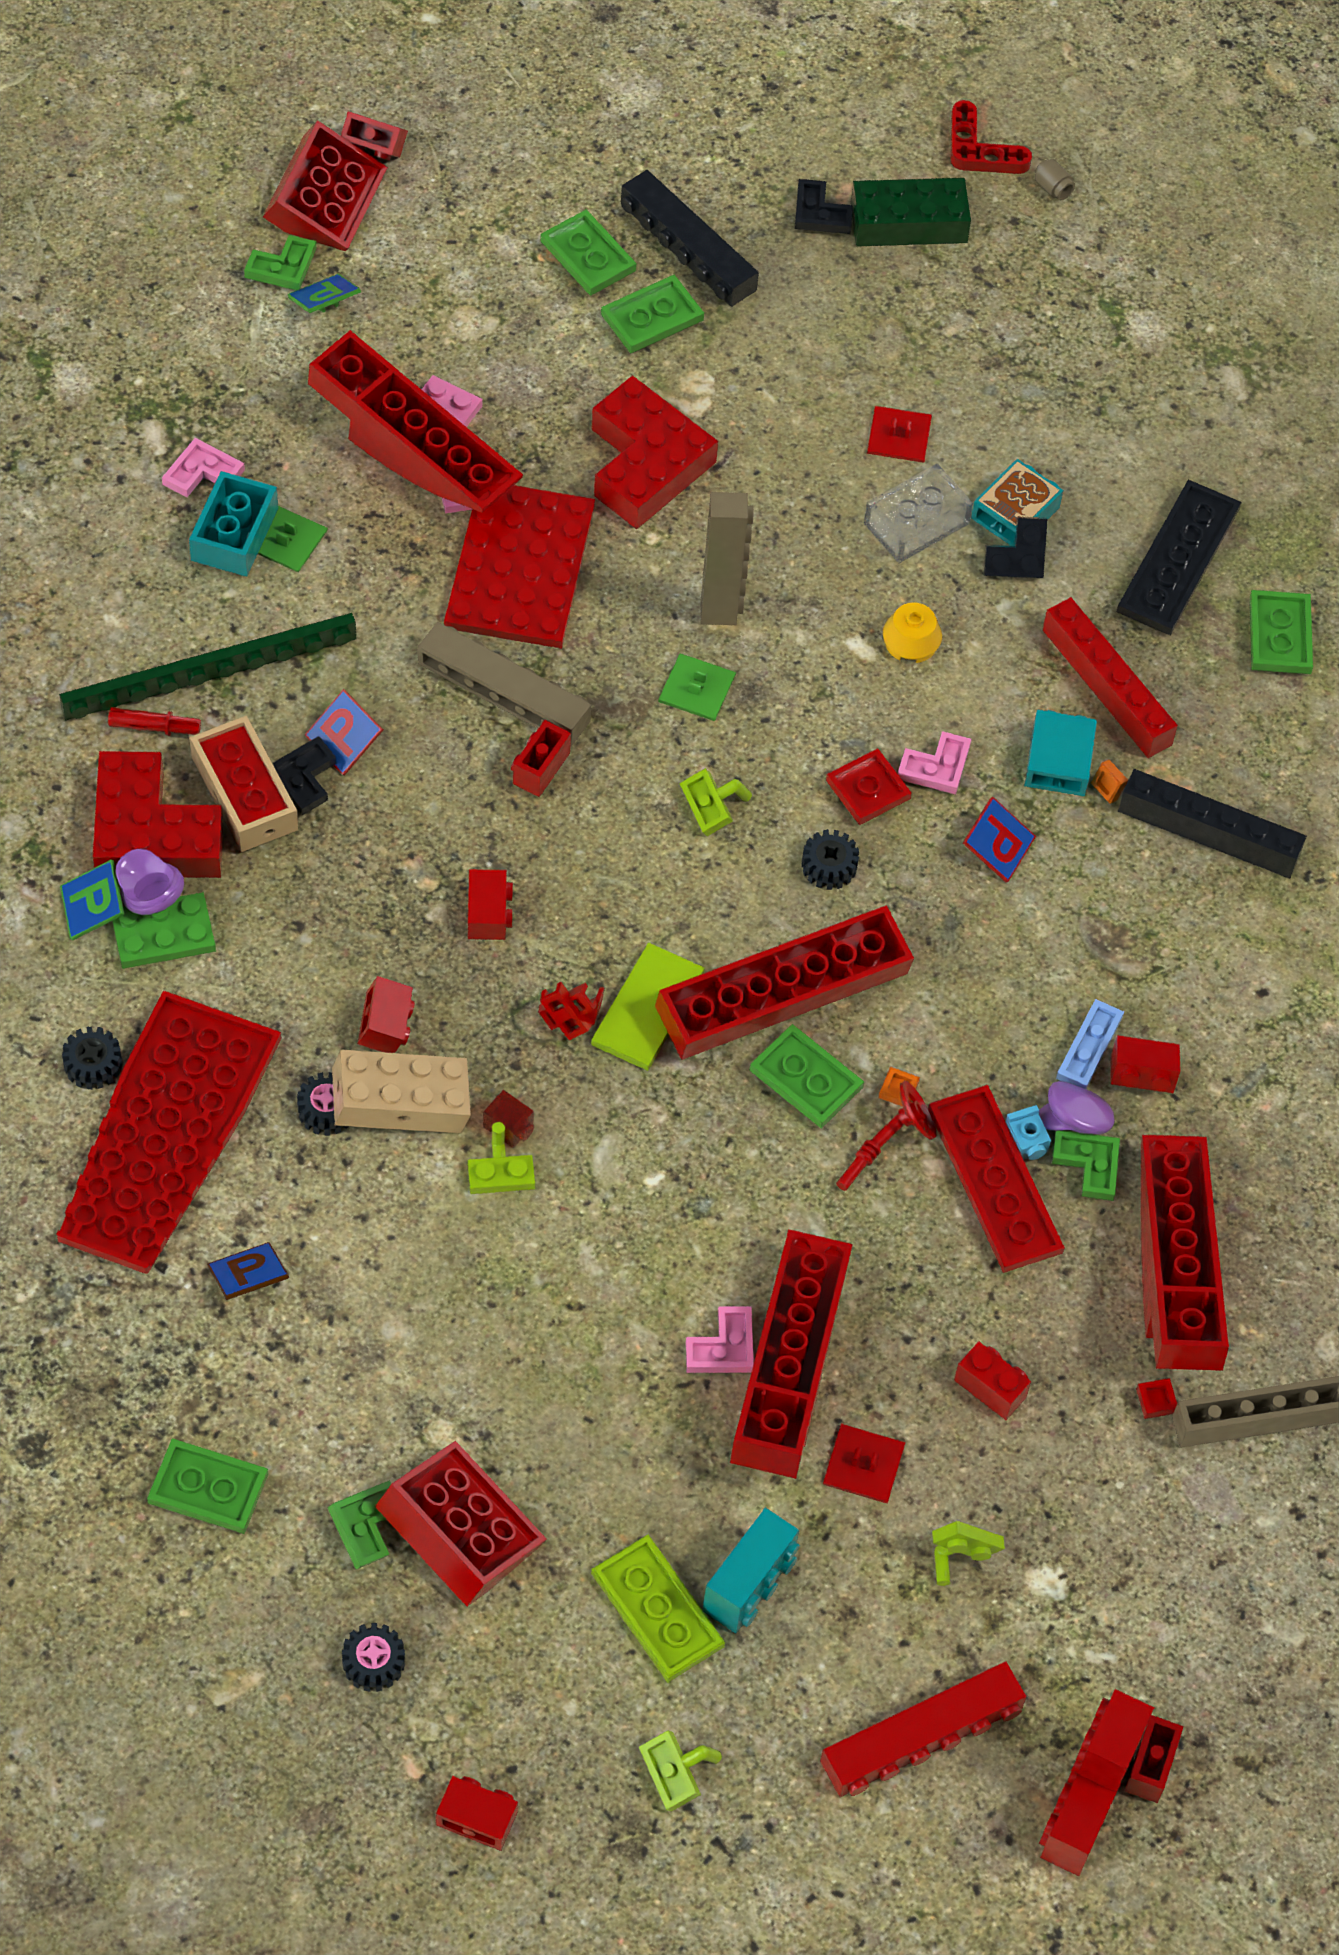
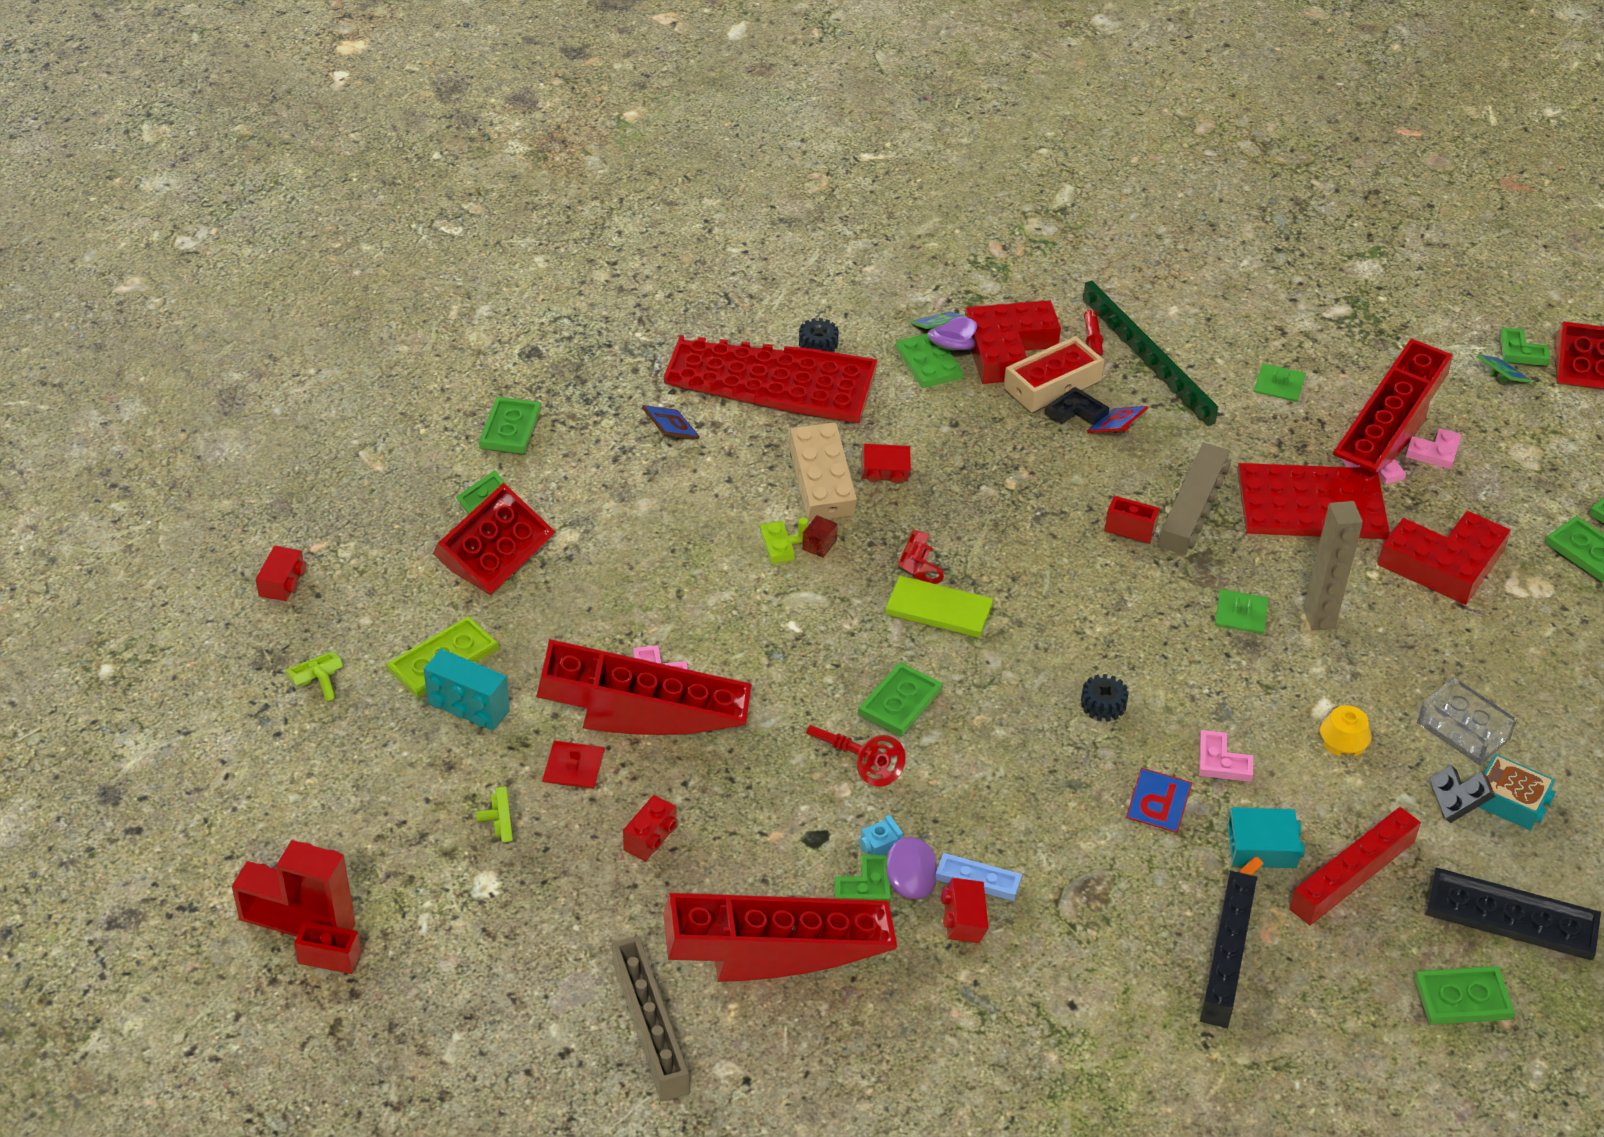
camera: 85 degrees right, 15 degrees down
bright pink plate [162,438,245,497] -> none
teal brick [189,471,278,577] -> none
black wheel [342,1623,405,1692] -> none
red brick [468,869,513,940] -> none
red brick [655,905,914,1060] -> none
lime plate [679,768,752,836] -> none
red brick [820,1661,1027,1797] -> none
red plate [826,748,912,825] -> none
red piece [867,406,932,463] -> none
orange tile [878,1067,920,1106] -> none
red plate [928,1085,1065,1273] -> none
red plate [1136,1378,1177,1419] -> none

